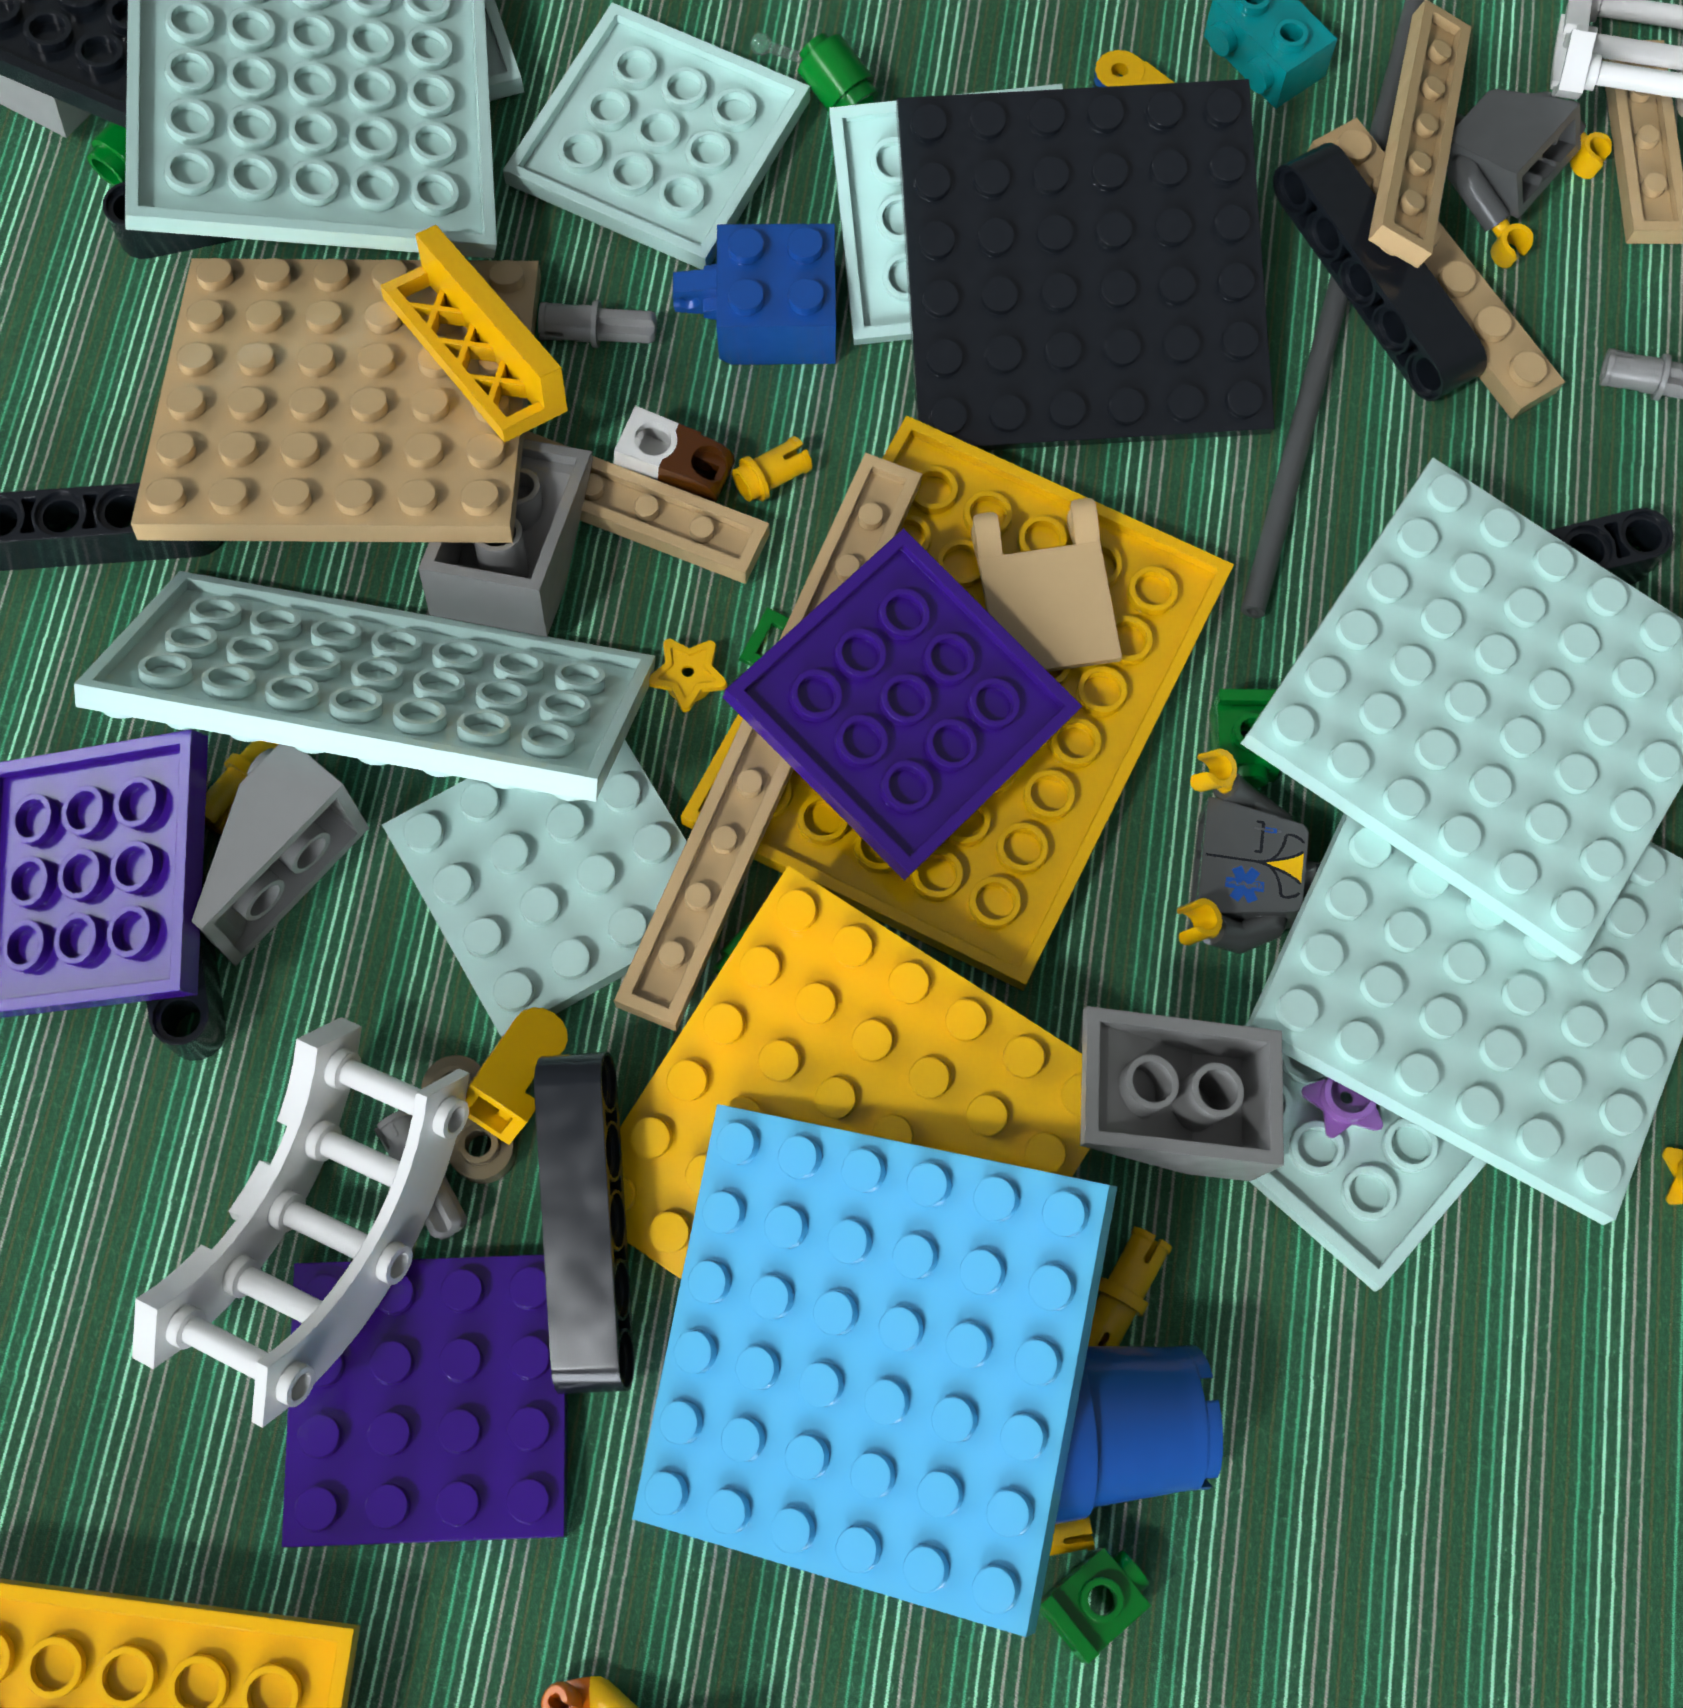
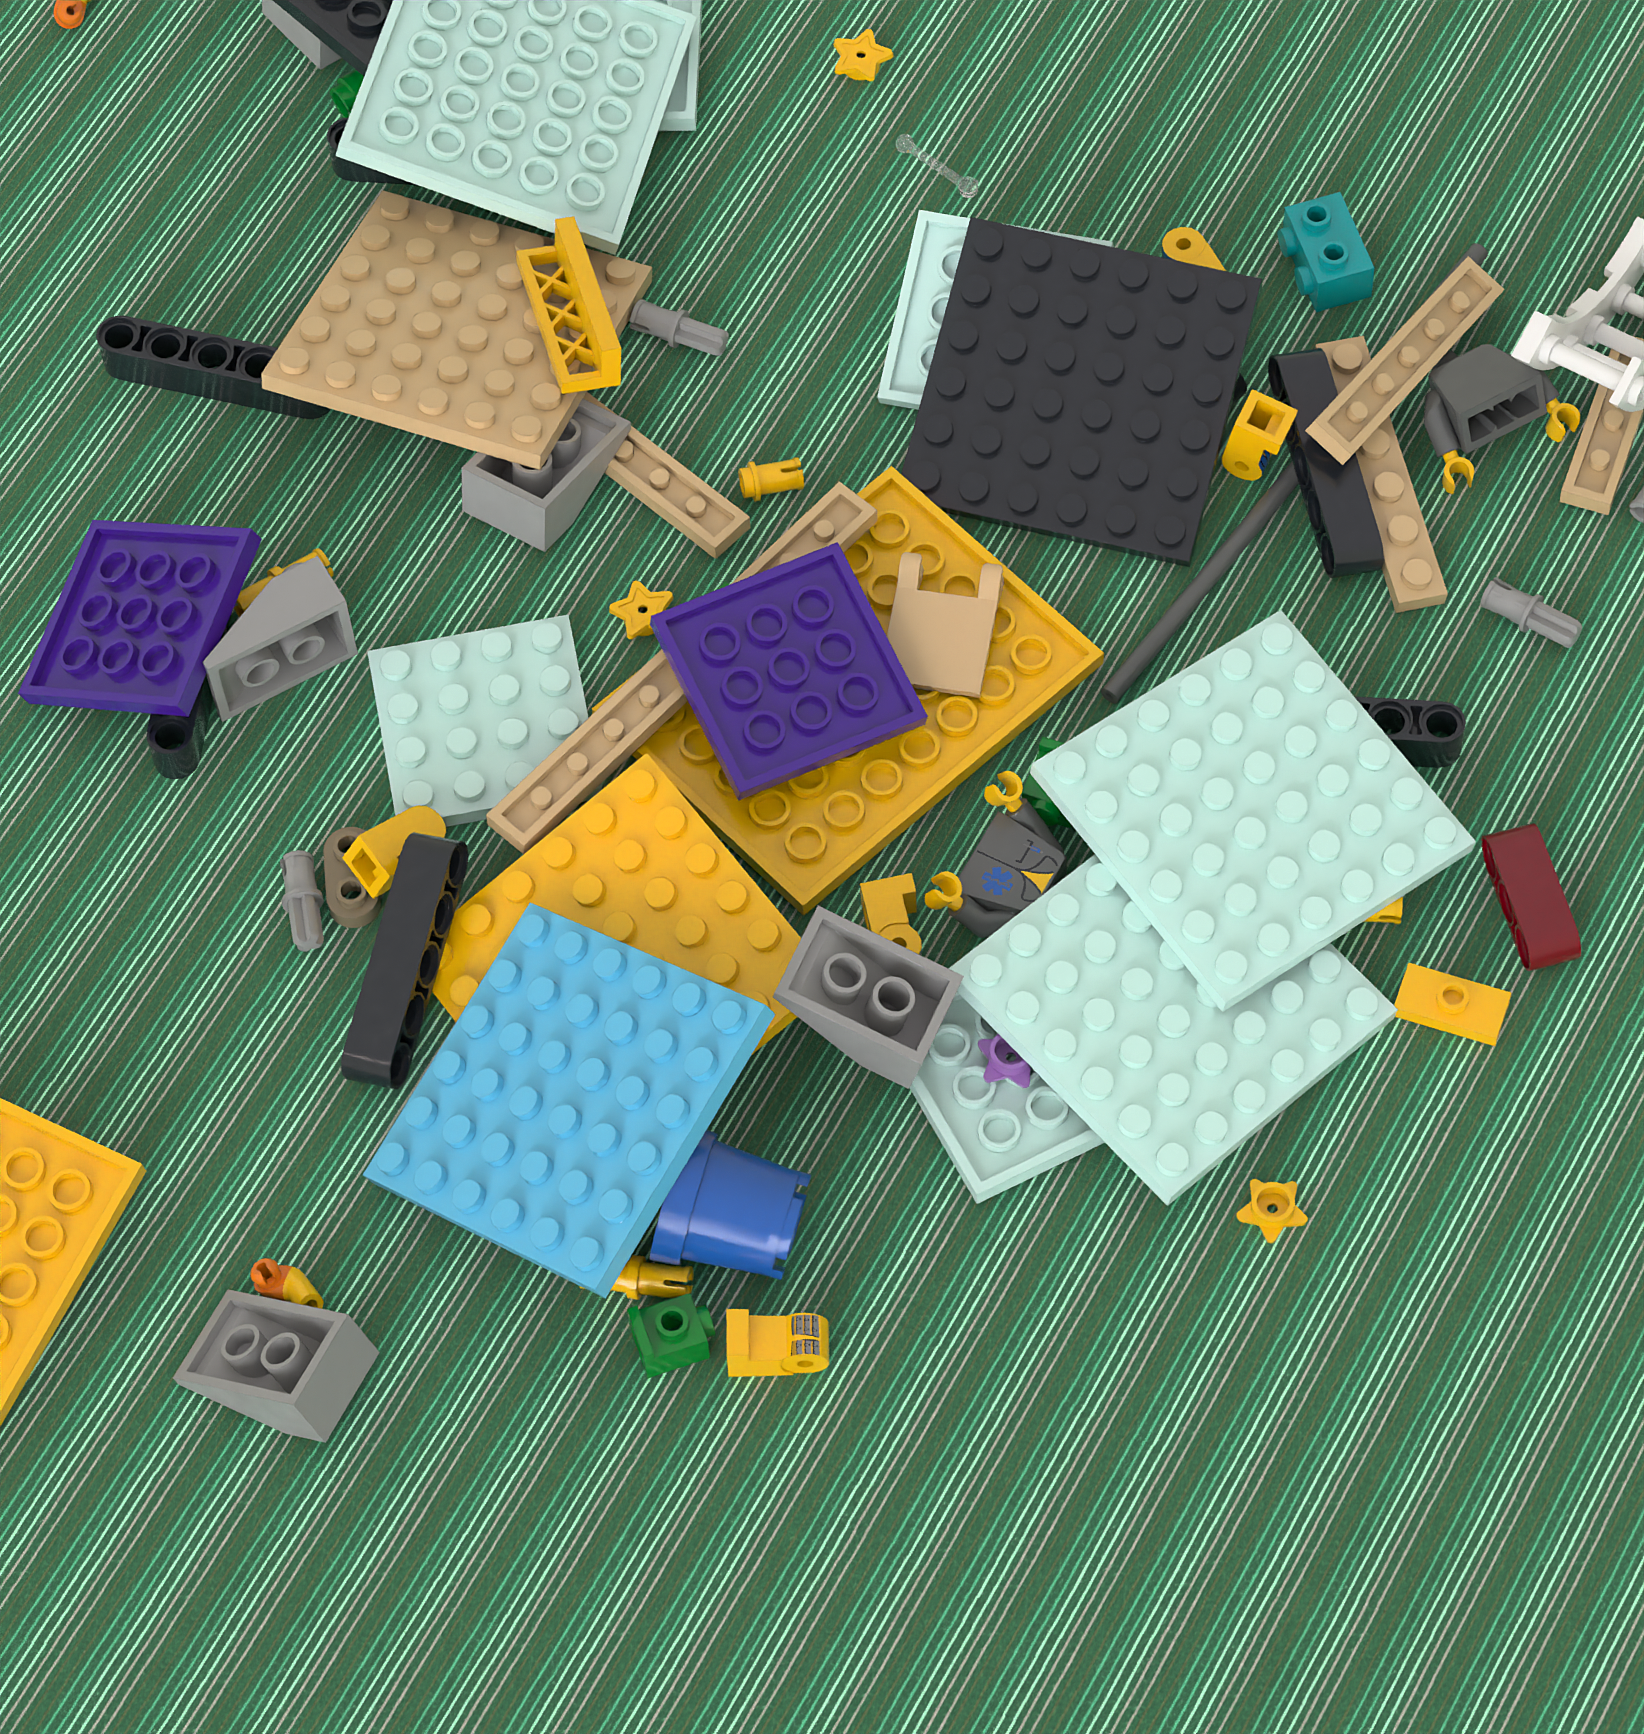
camera: 25 degrees right, 10 degrees down
light aqua plate [74,571,655,802] -> none
white fence [132,1017,470,1428] -> none
dark purple plate [282,1255,568,1548] -> none
light aqua plate [503,2,810,269] -> none
leg [613,405,735,503] -> none
blue hinge [672,223,836,365] -> none
green brick [797,33,879,112] -> none
yellow pin [1088,1226,1173,1346] -> none
none -> yellow leg [726,1309,829,1377]
none -> yellow leg [860,873,922,956]
none -> yellow leg [1222,389,1298,481]

